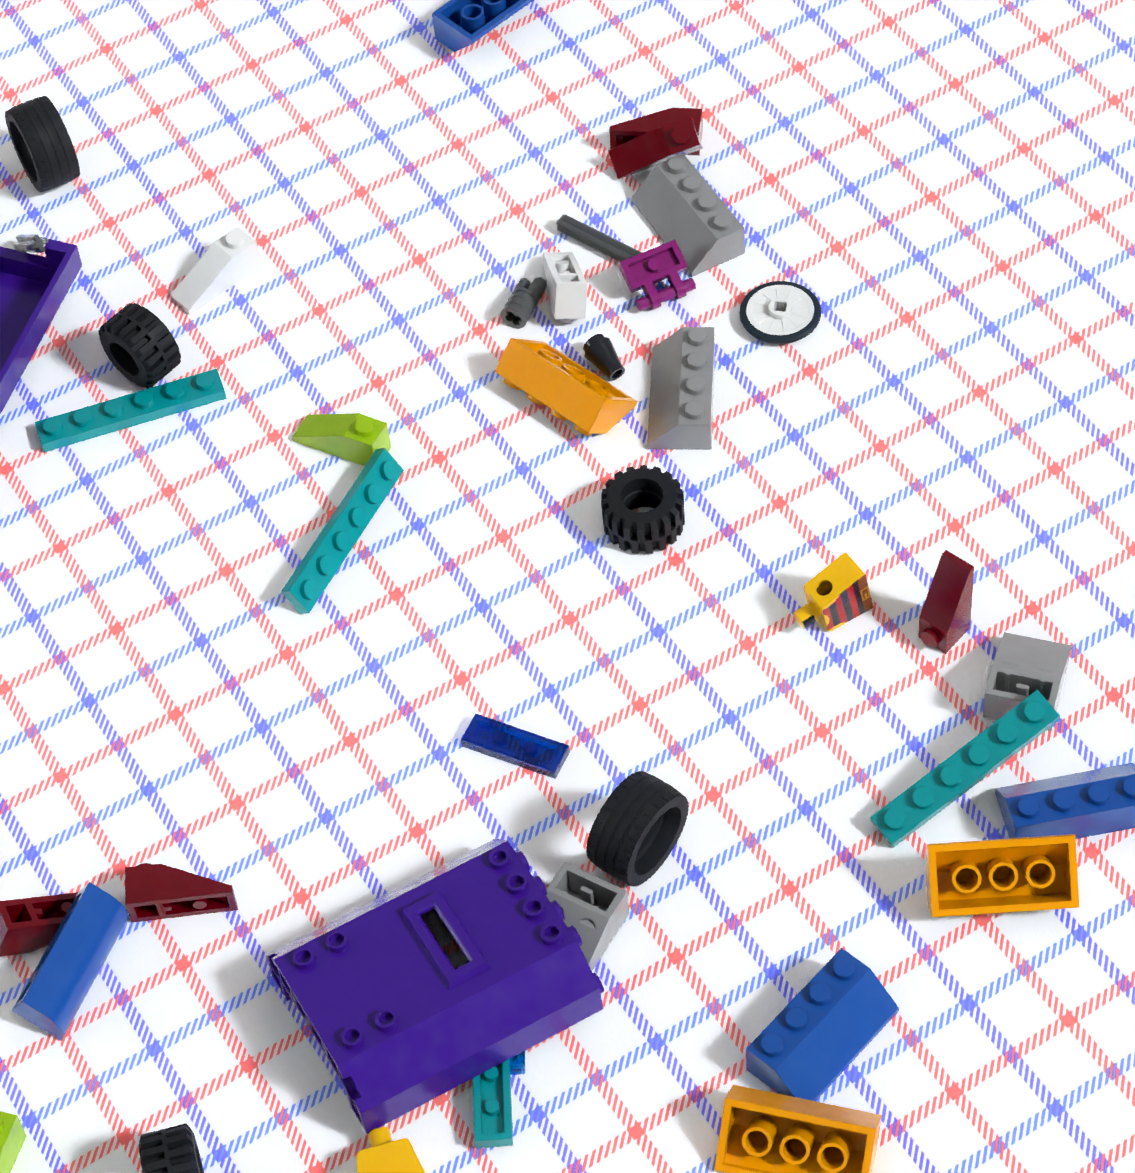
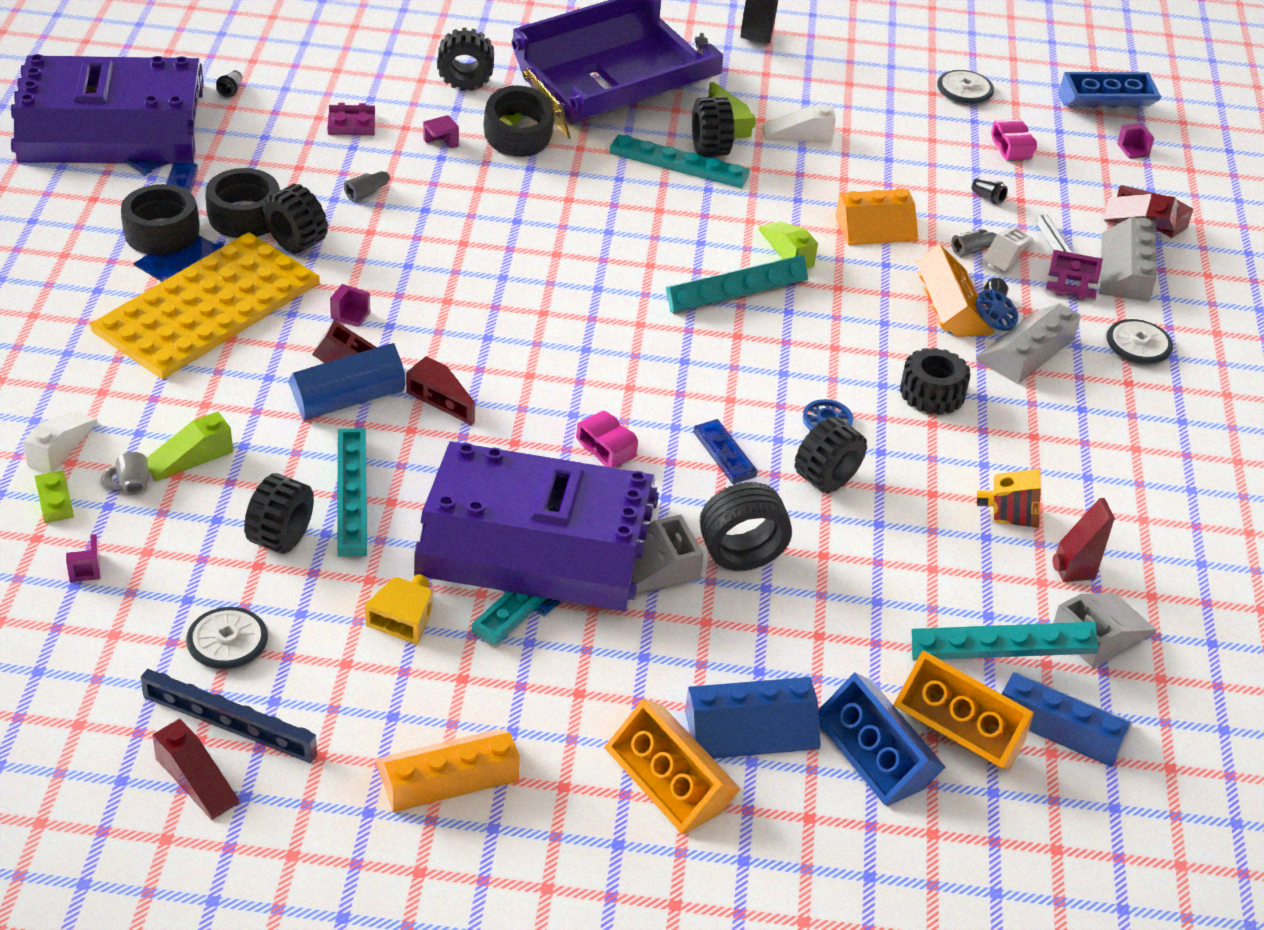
camera: 30 degrees right, 10 degrees down
none -> teal plate [337,428,367,557]
none -> dark pink brick [576,410,639,468]
none -> lime slope [708,82,756,139]
none -> black tyre [794,417,868,493]
none -> blue wheel [802,399,853,431]
none -> blue slope [818,672,946,806]
none -> light orange slope [835,188,918,245]
none -> white wheel [937,70,994,104]
none -> black cone [971,178,1008,204]
none -> blue wheel [976,289,1019,331]
none -> dark pink brick [991,119,1037,160]
none -> magenta panel [1117,123,1154,159]

